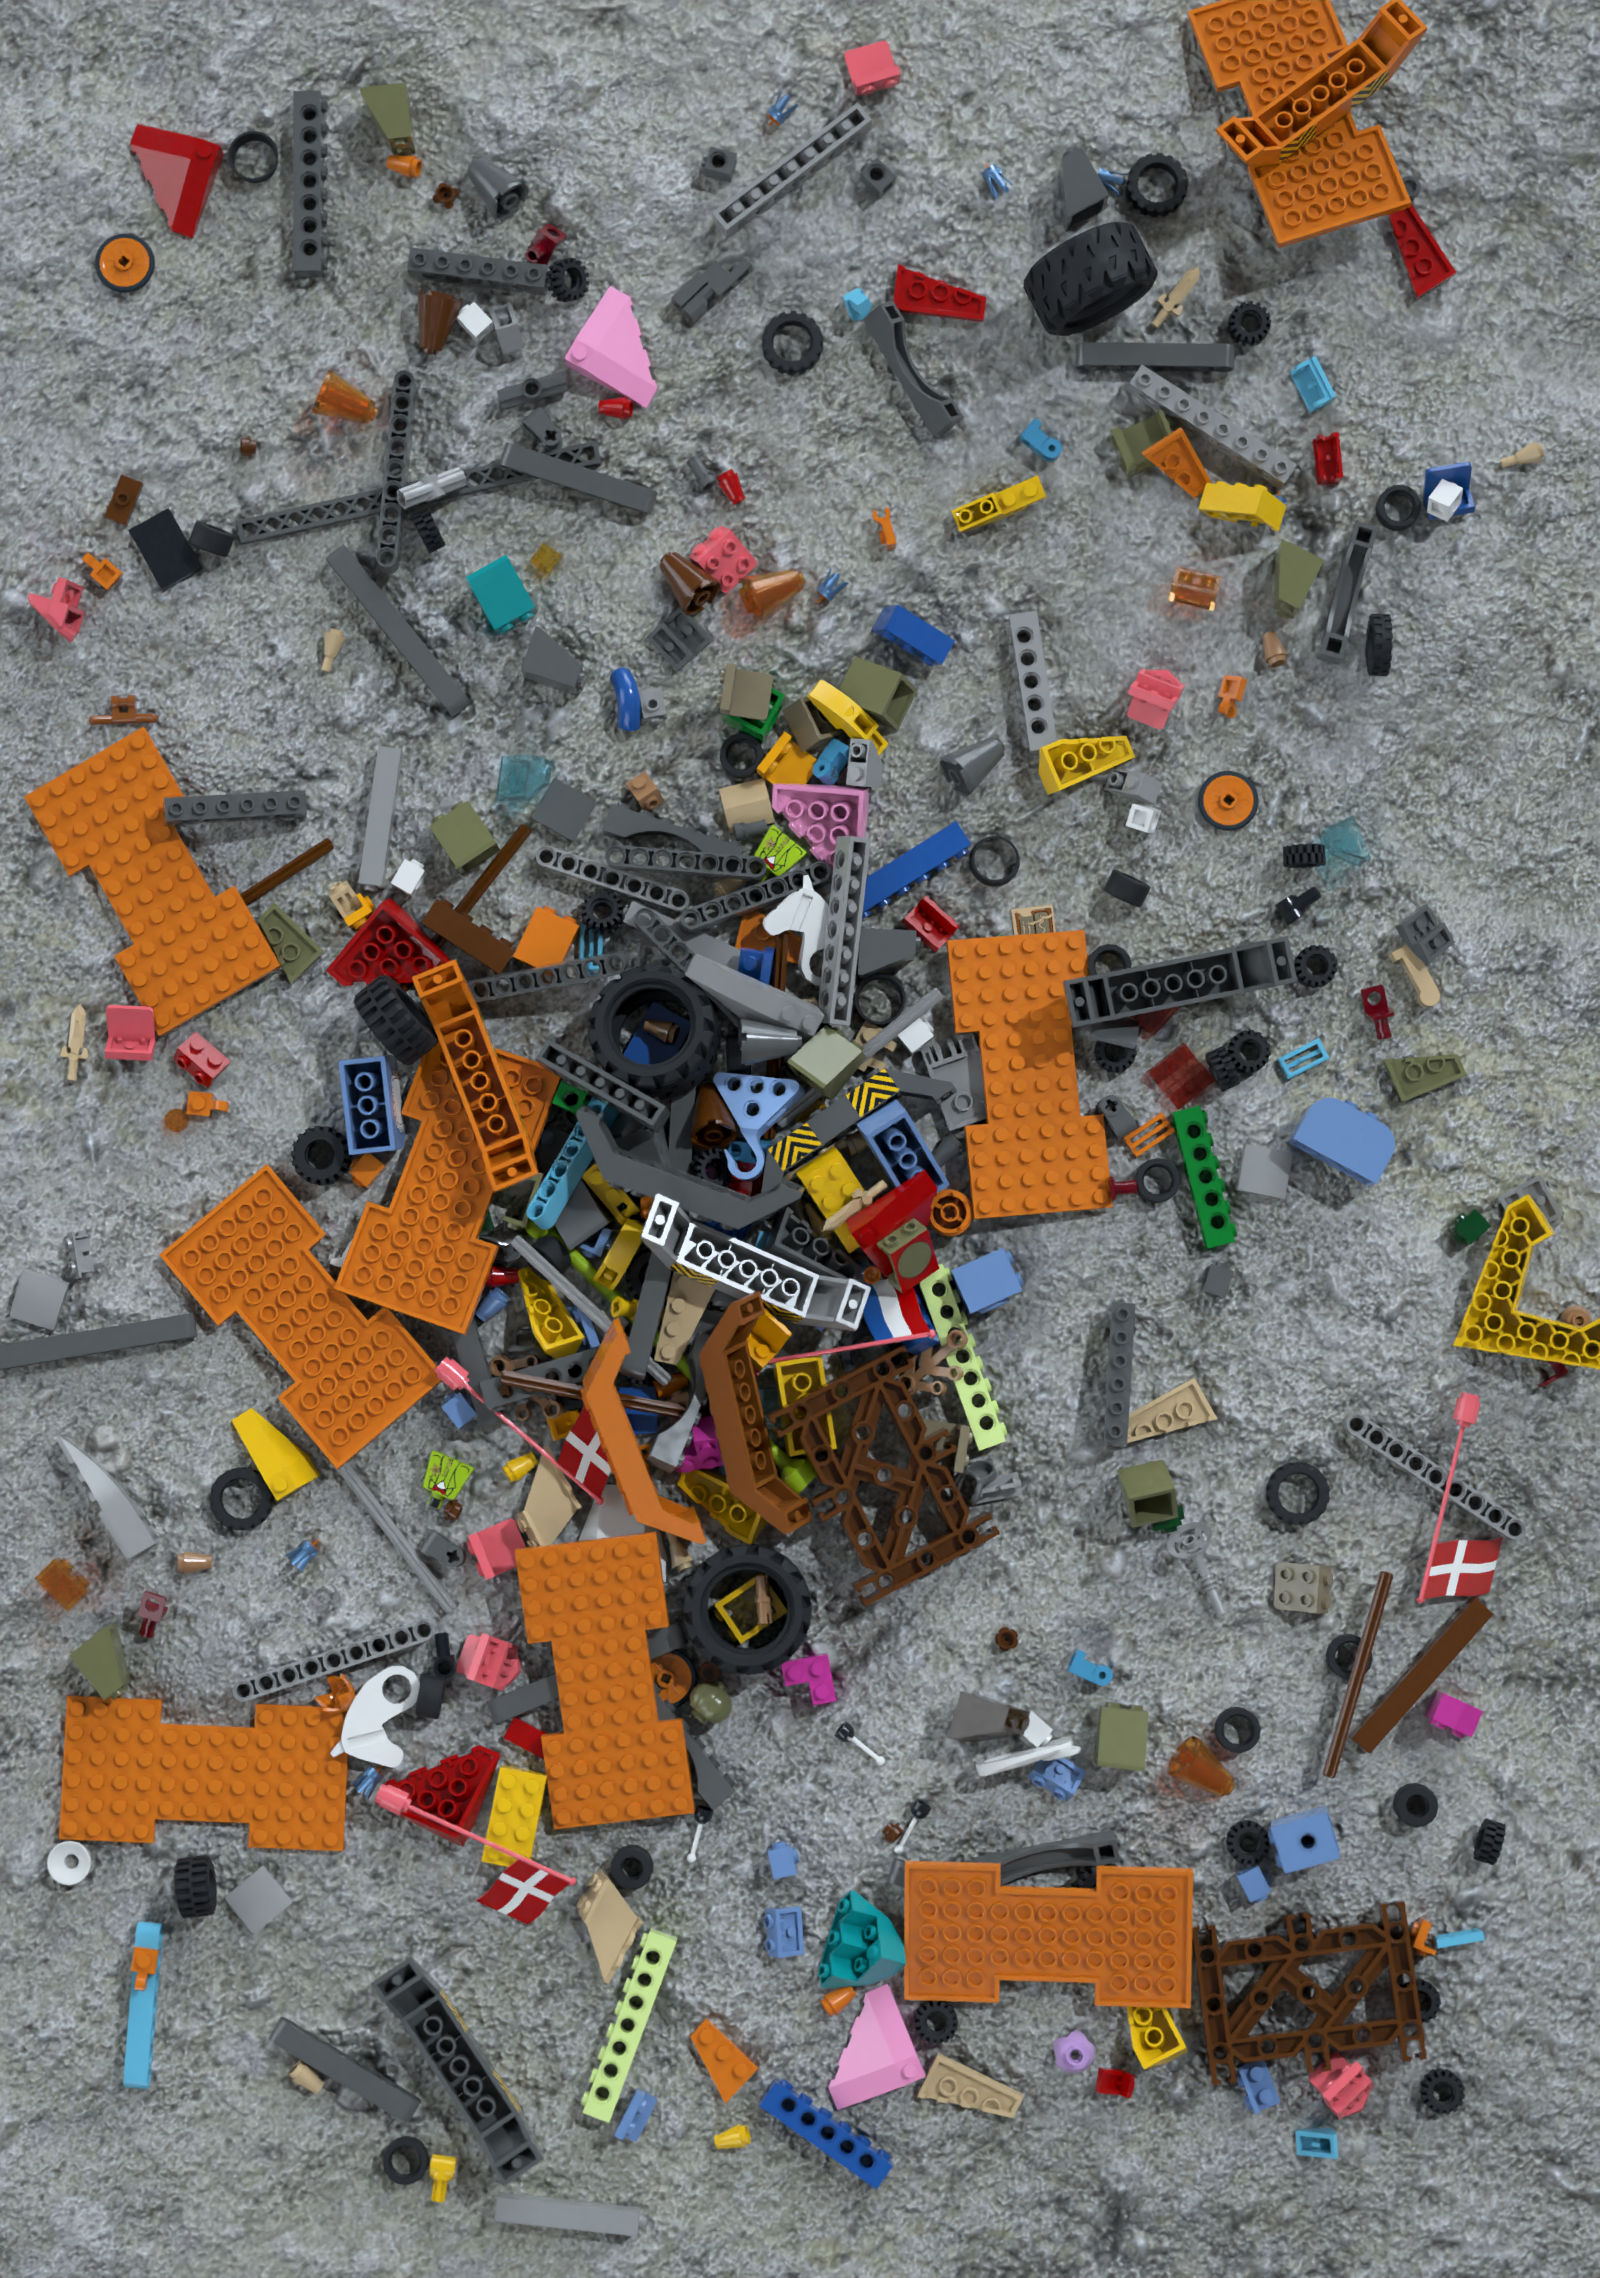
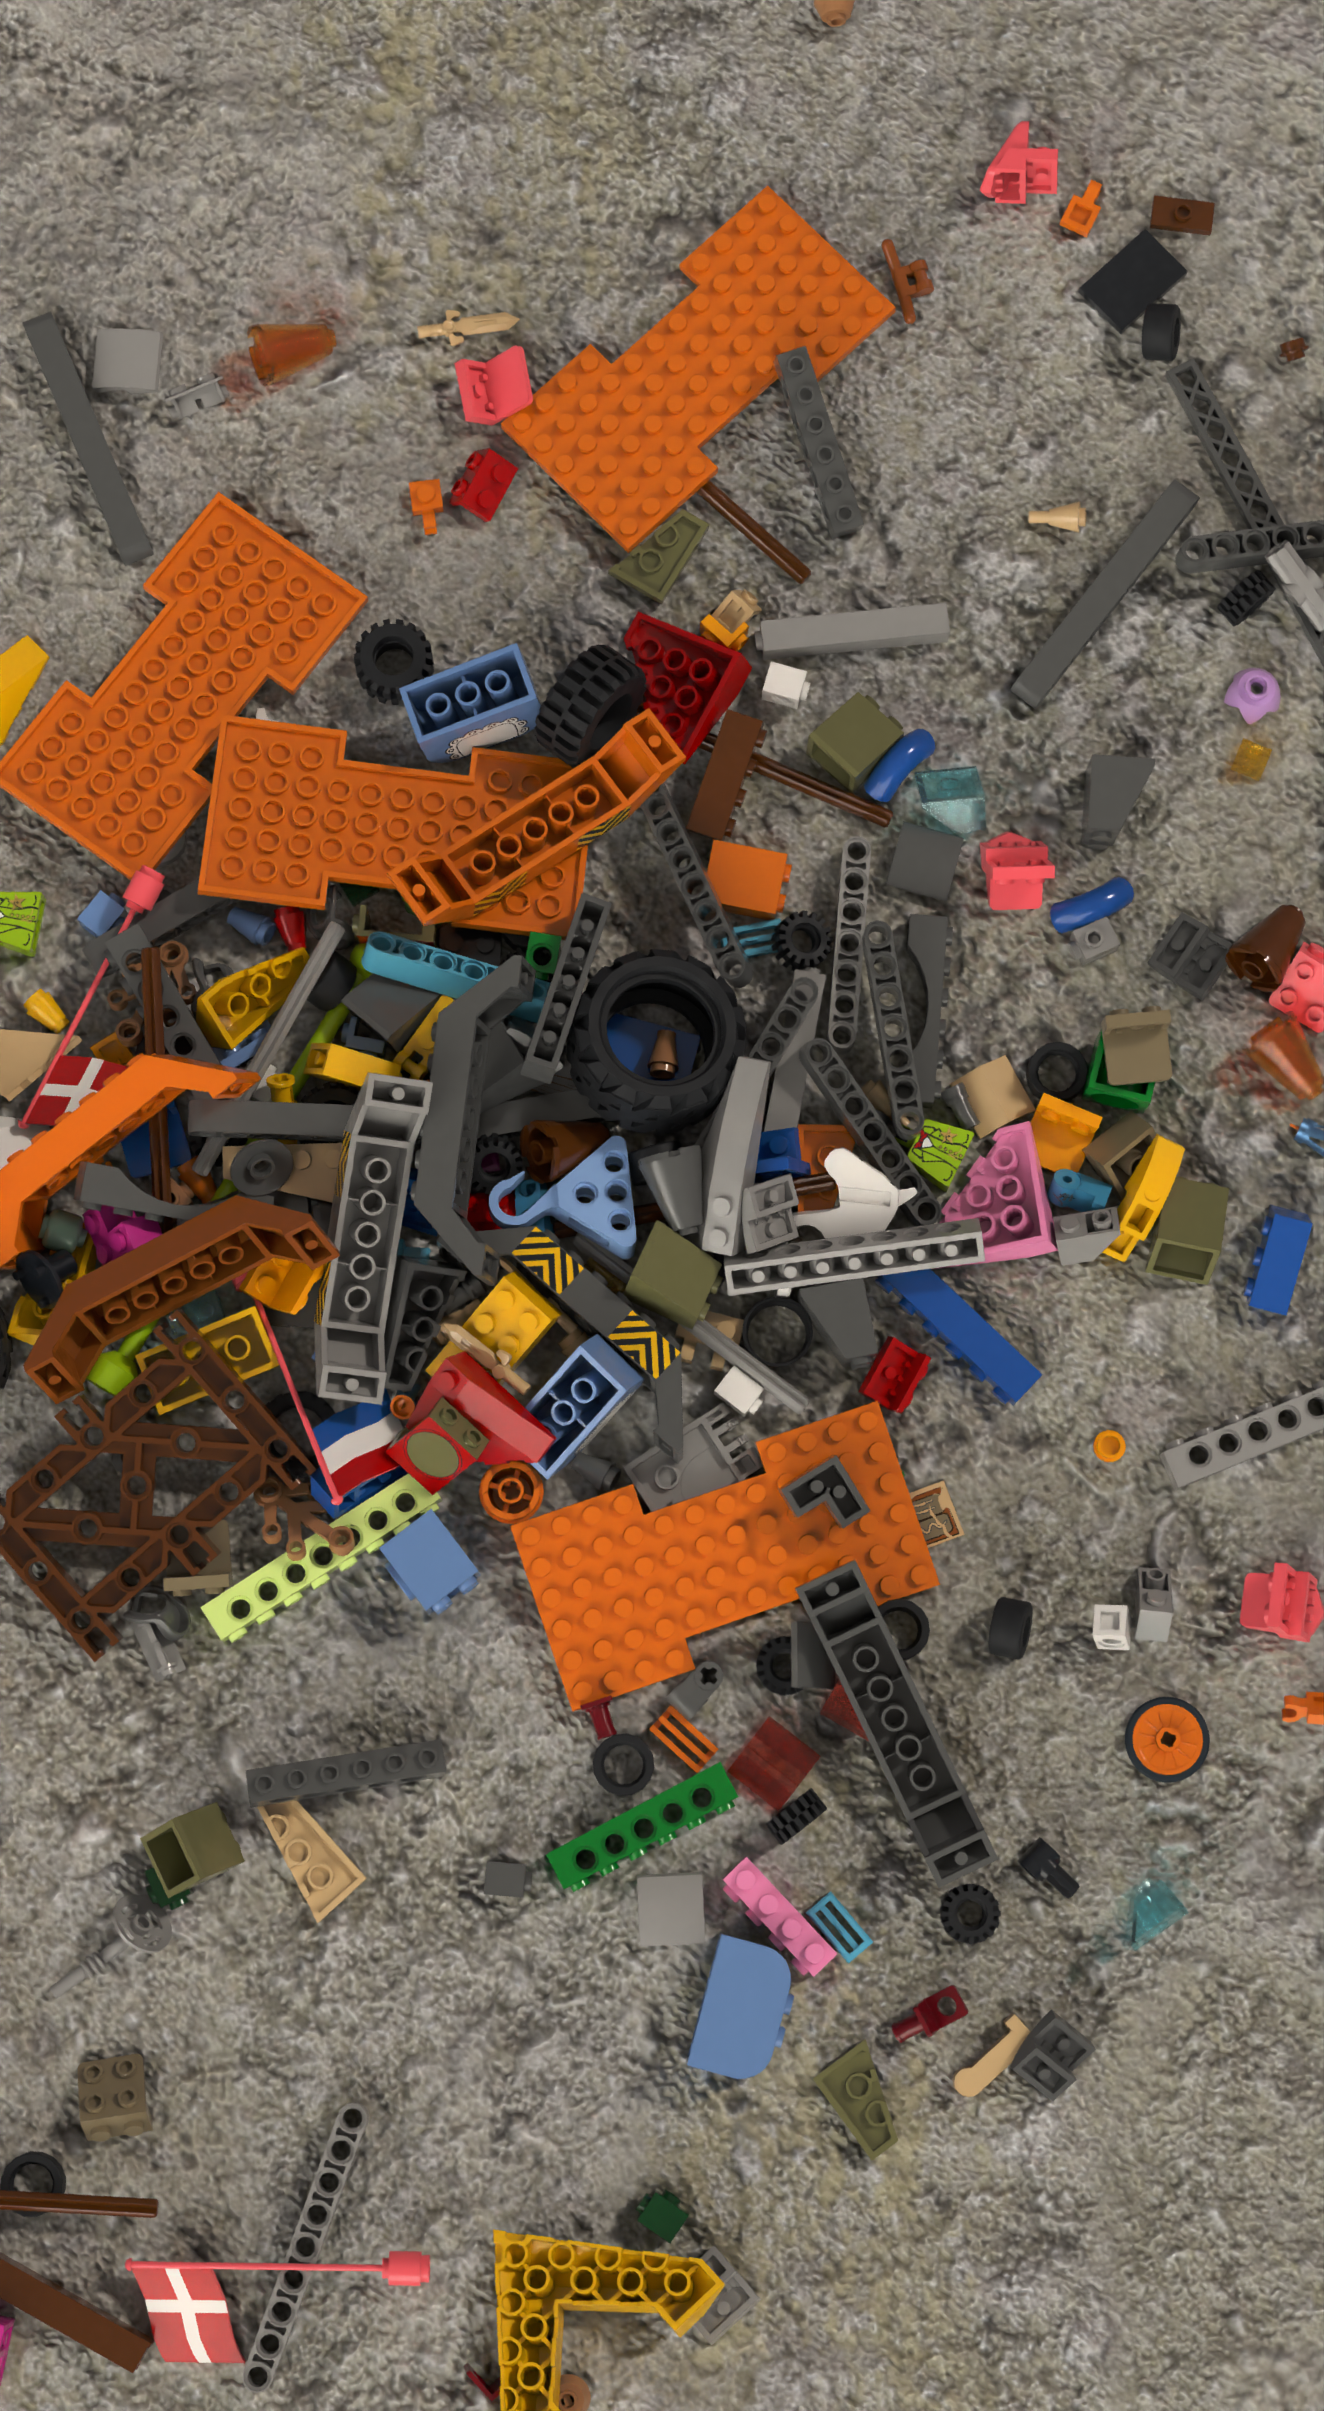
camera: 75 degrees right, 5 degrees down
clear orange tile [164,1109,189,1132] -> none
orange brick [349,1153,388,1188] -> none
teal slope [466,555,537,635] -> none
medium nougat bracket [626,771,664,812] -> none
dark grey cone [940,737,1005,797] -> none
black tyre [969,836,1020,887] -> none
yellow wedge [1039,736,1135,795] -> none
black tyre [1227,1030,1271,1073] -> none
black tyre [1266,1462,1330,1525] -> none
black tyre [1283,843,1326,868] -> none
none -> black piece [12,1249,78,1309]
none -> sand green head [38,1209,88,1254]
none -> dark grey dish [230,1139,293,1196]
none -> clear orange cone [247,324,337,387]
none -> bright pink brick [722,1857,837,1977]
none -> light grey slope [742,1173,799,1254]
none -> dark grey brick [778,1455,870,1528]
none -> blue cylinder [864,729,935,802]
none -> coral piece [980,831,1055,910]
none -> light orange plate [1093,1430,1126,1462]
none -> lavender piece [1224,668,1281,724]

